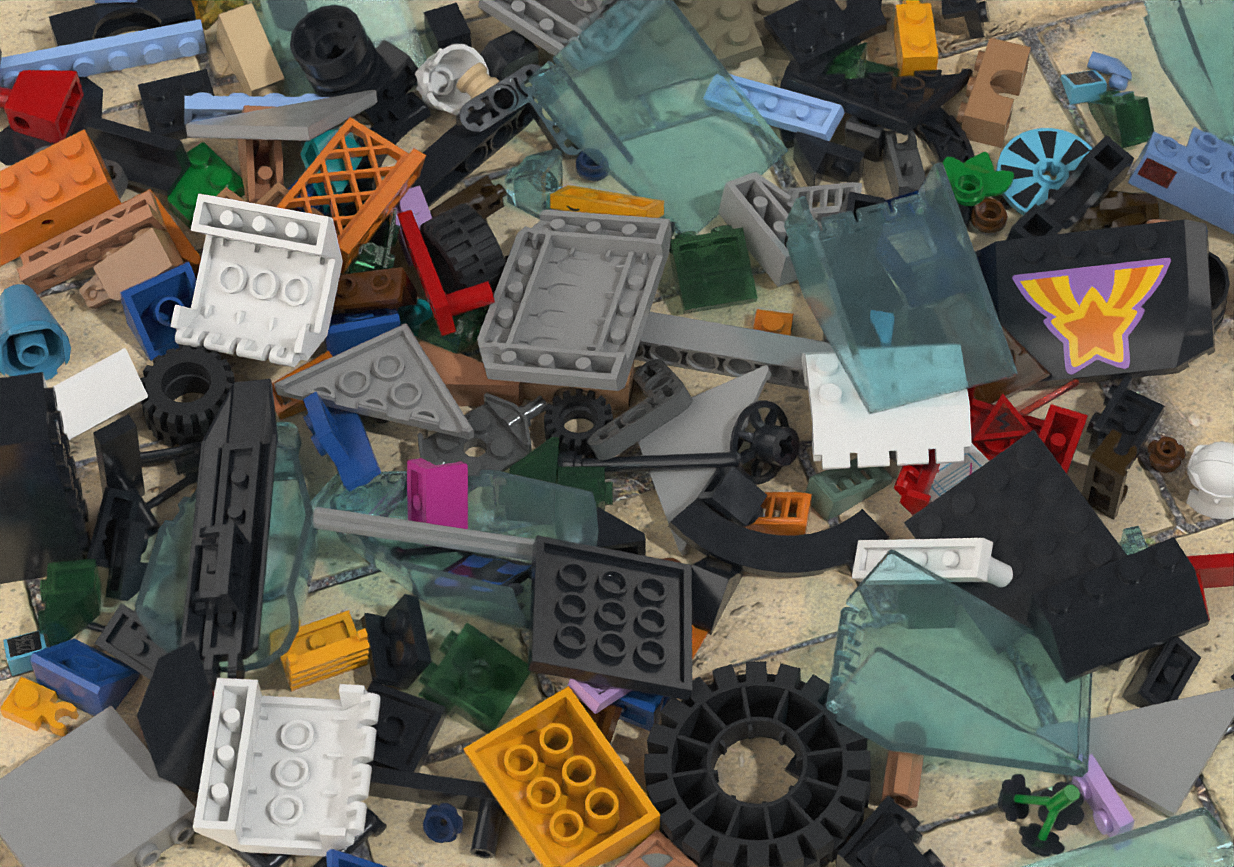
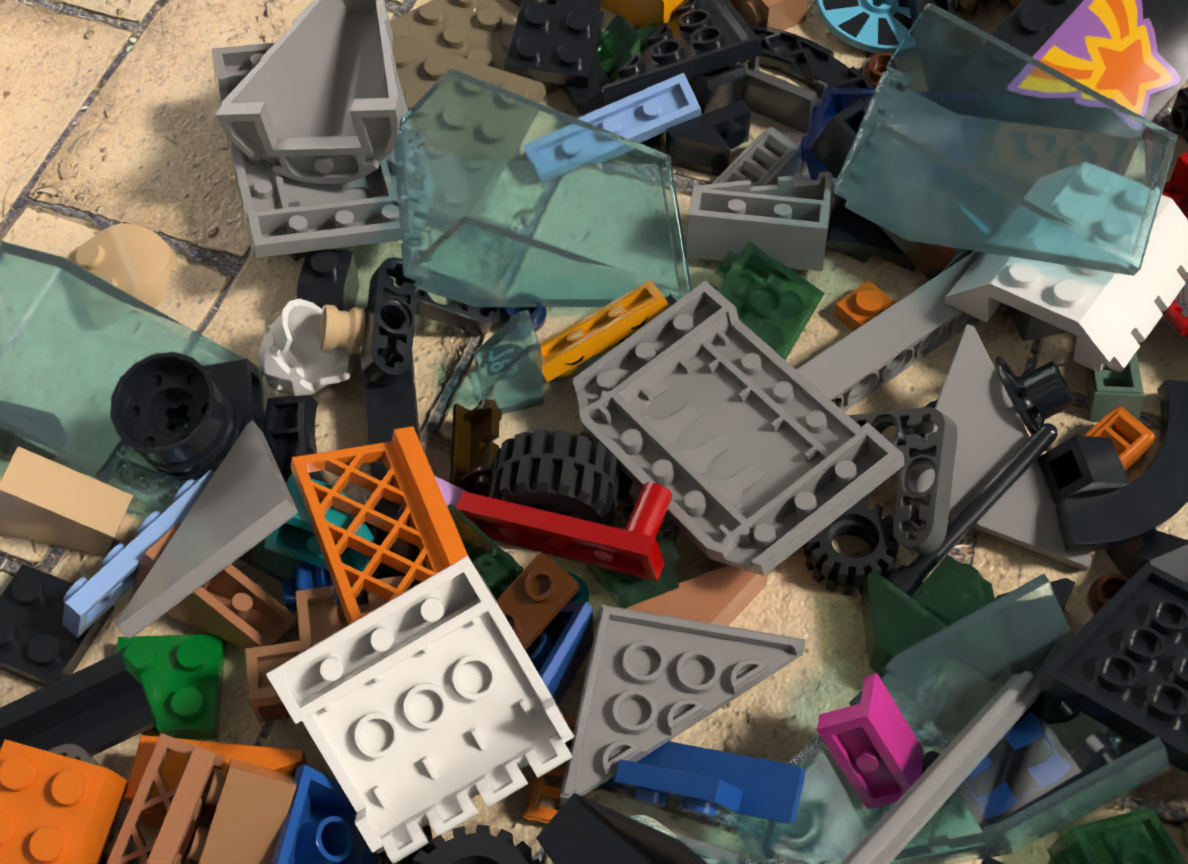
camera: 50 degrees left, 0 degrees up
dark grey plate [400,393,547,493] -> none
black brick [424,2,472,54] -> none
green plate [941,152,1014,206] -> none

